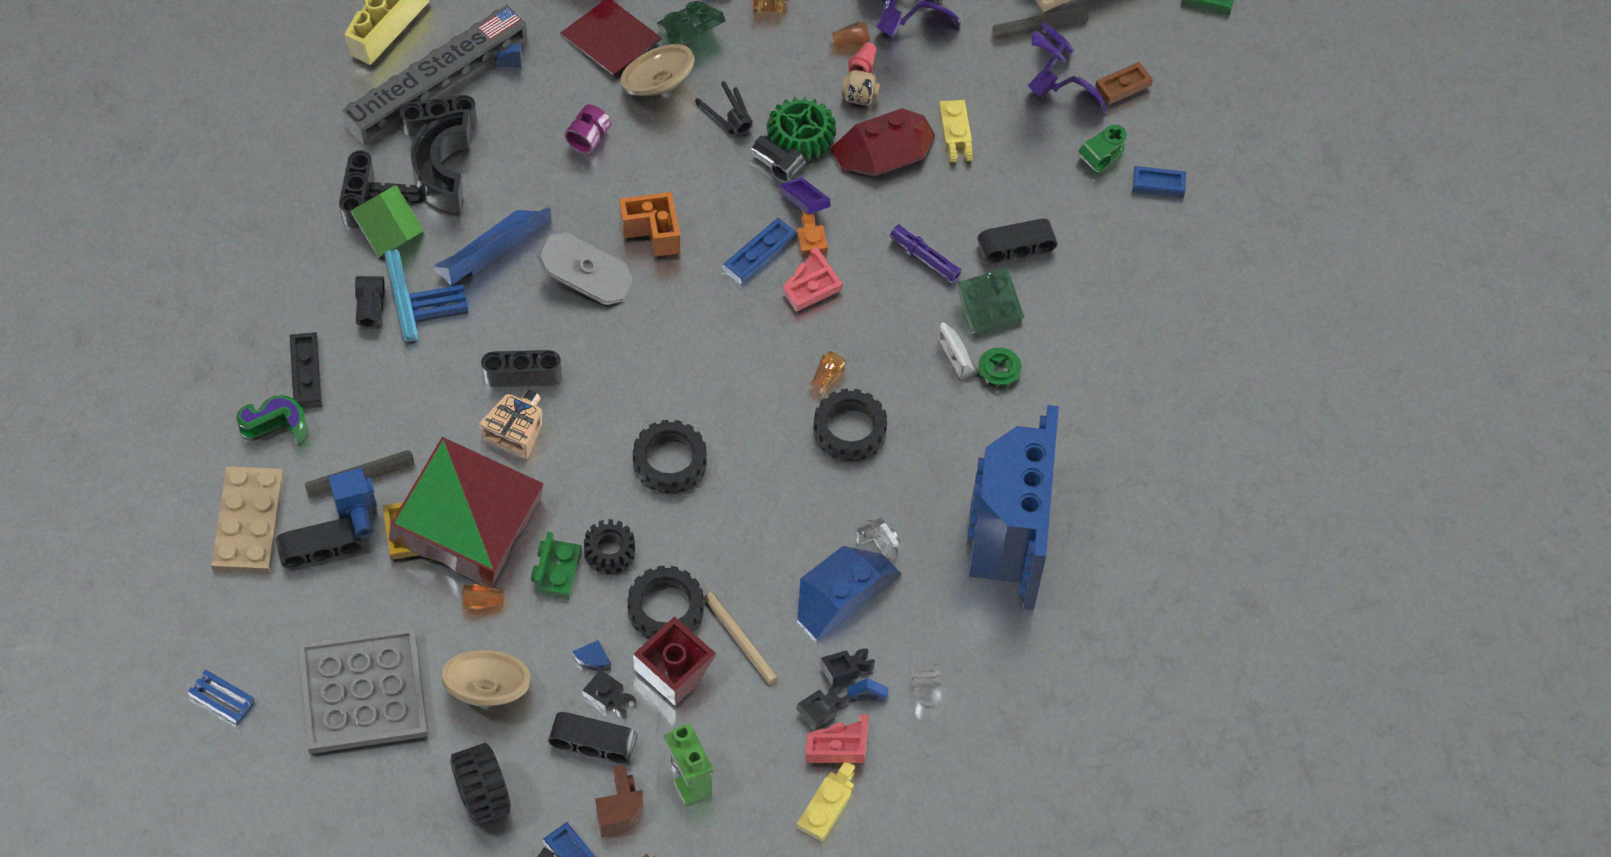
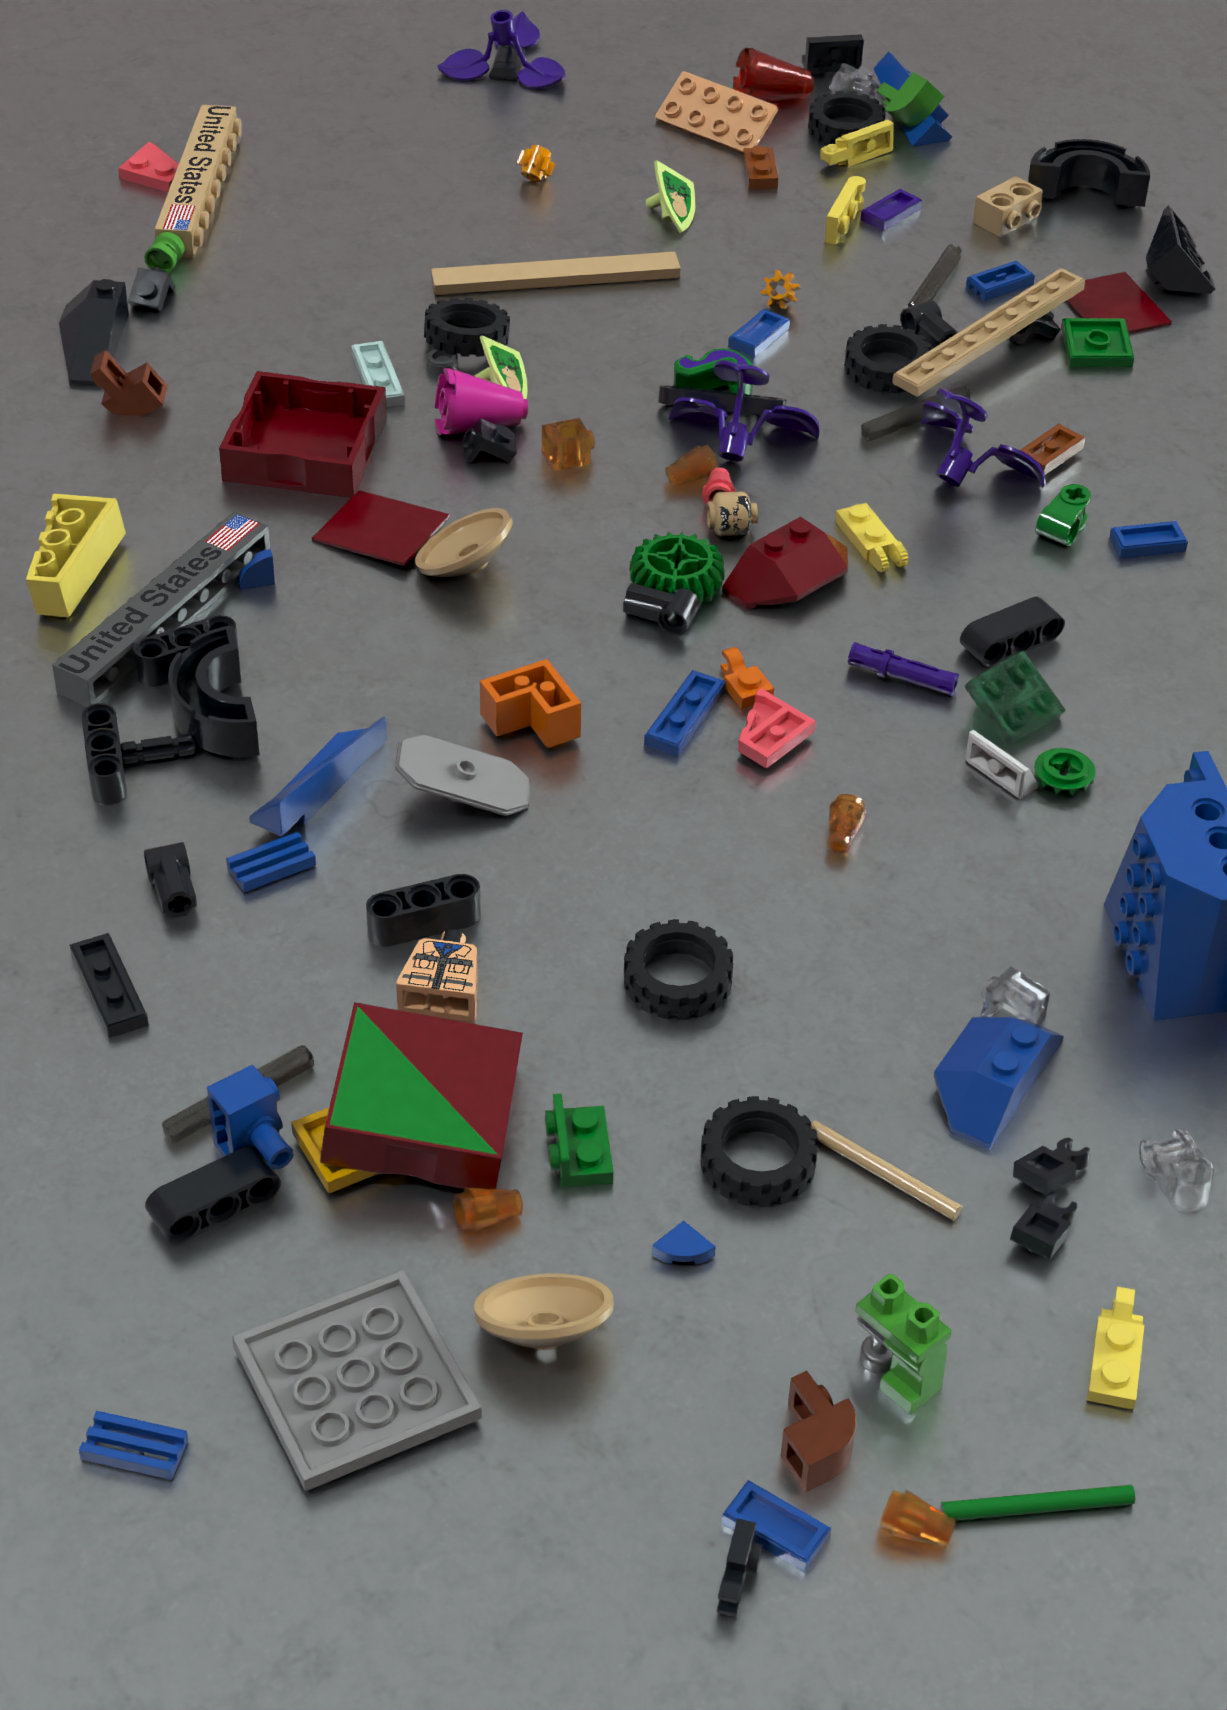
camera: 15 degrees left, 15 degrees down
tan plate [211,466,284,574] -> none
green animal [236,395,308,445] -> none
bright green slope [350,185,424,257] -> none
medium azure axle [385,249,418,343] -> none
black tyre [450,742,511,826] -> none
black beam [548,712,638,764] -> none
magenta wheel [564,104,612,154] -> none
black plate [582,669,636,718] -> none
black tyre [584,519,635,575] -> none
dark red slope [633,616,716,706] -> none
clear green plate [657,1,726,46] -> none
black plant [695,81,753,135] -> none
dark purple tile [780,177,831,215] -> none
coral wing [805,714,869,763] -> none
black tyre [813,388,887,462] -> none
blue tile [847,678,888,700] -> none

